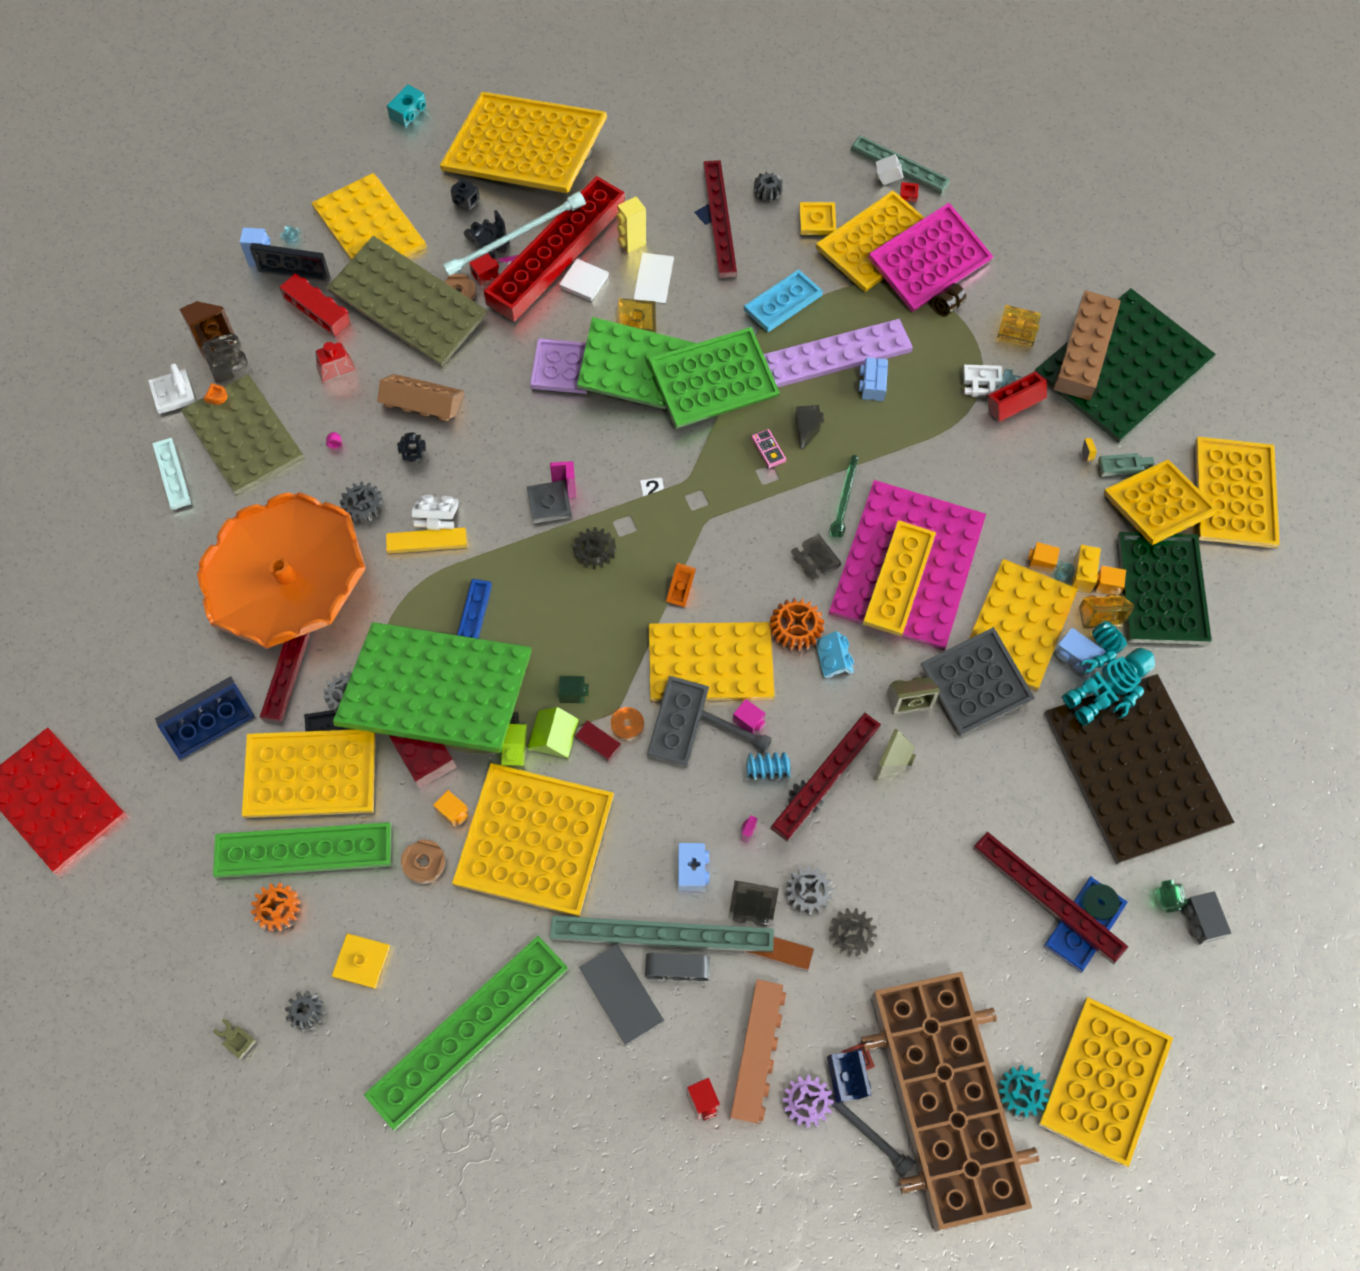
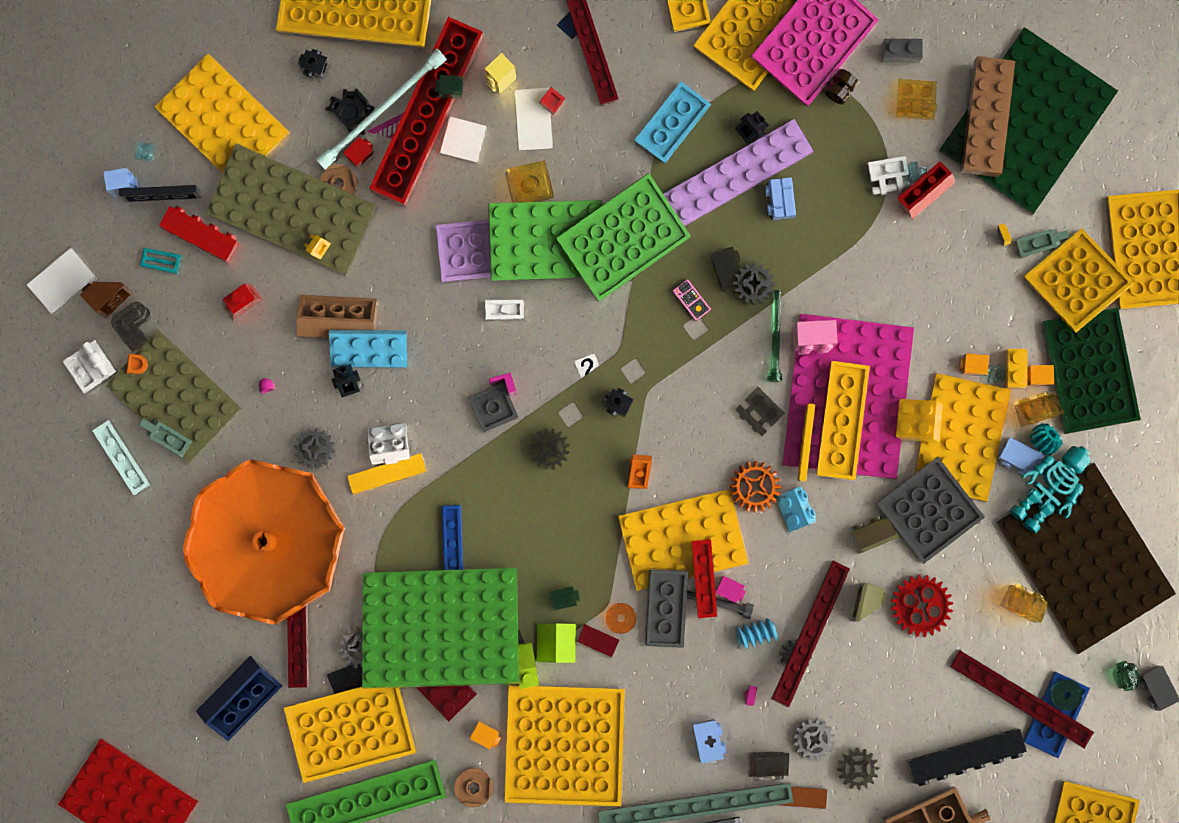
camera: 15 degrees left, 20 degrees up
none -> white tile [27,248,96,314]
none -> sand green hinge [139,419,192,458]
none -> teal tile [140,248,182,274]
none -> yellow tile [304,234,330,259]
none -> medium azure plate [329,330,408,367]
none -> clear green brick [435,75,464,99]
none -> white plate [485,299,524,320]
none -> red plate [538,87,566,114]
none -> black brick [603,388,634,418]
none -> red plate [691,539,717,618]
none -> dark grey gear [733,263,775,305]
none -> black brick [735,111,769,143]
none -> bright pink brick [792,320,838,355]
none -> yellow tile [797,404,815,482]
none -> dark grey brick [882,38,923,62]
none -> red gear [890,575,953,637]
none -> yellow brick [896,399,943,442]
none -> black brick [906,729,1027,786]
none -> clear yellow slope [1000,583,1048,623]

